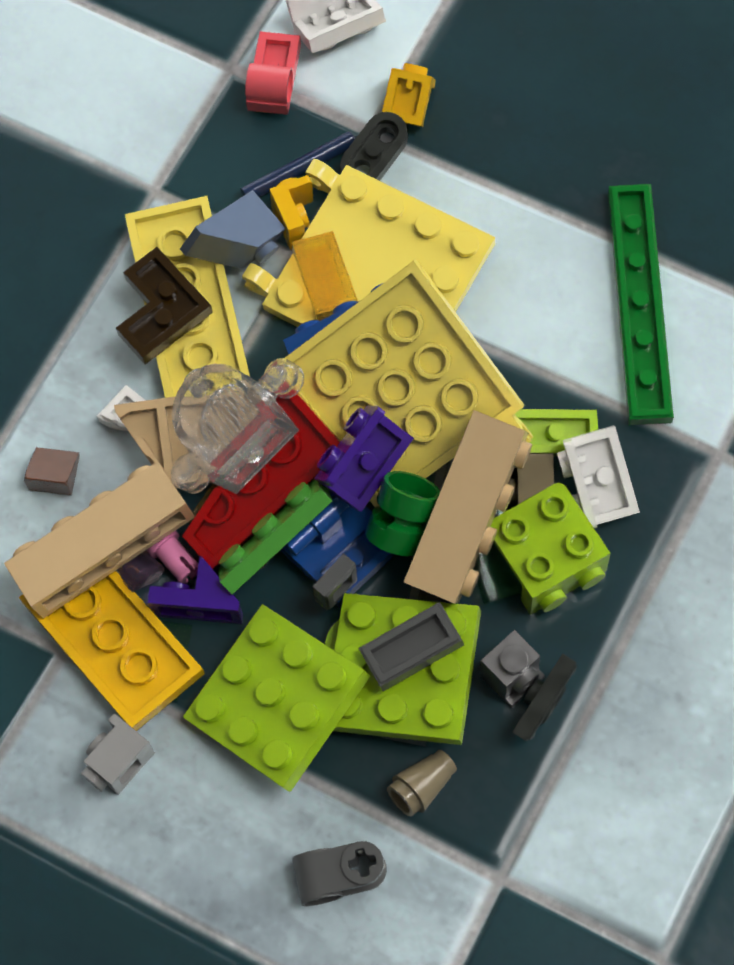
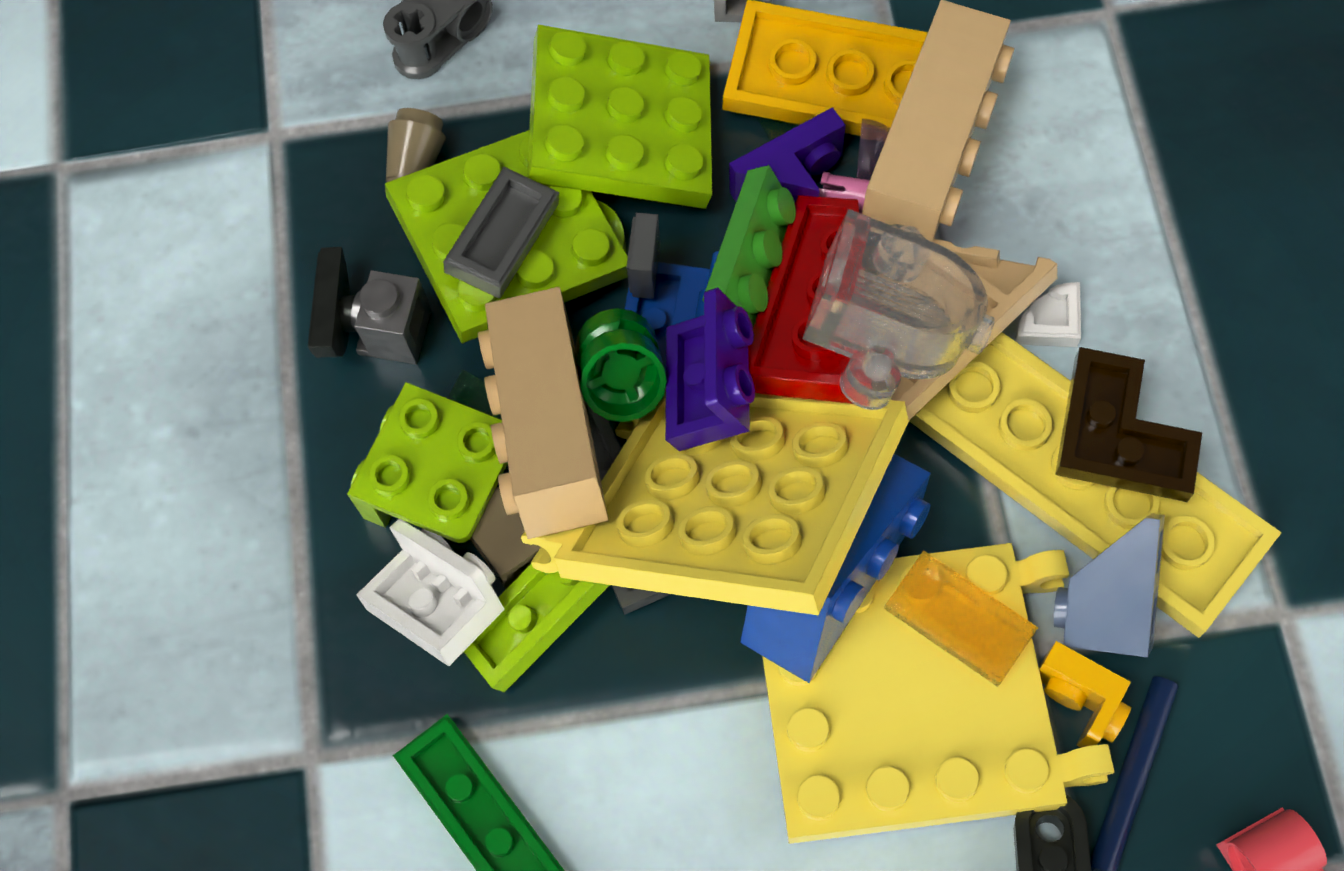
camera: 145 degrees right, 0 degrees up
reddish brown slope [24,447,80,495] -> none

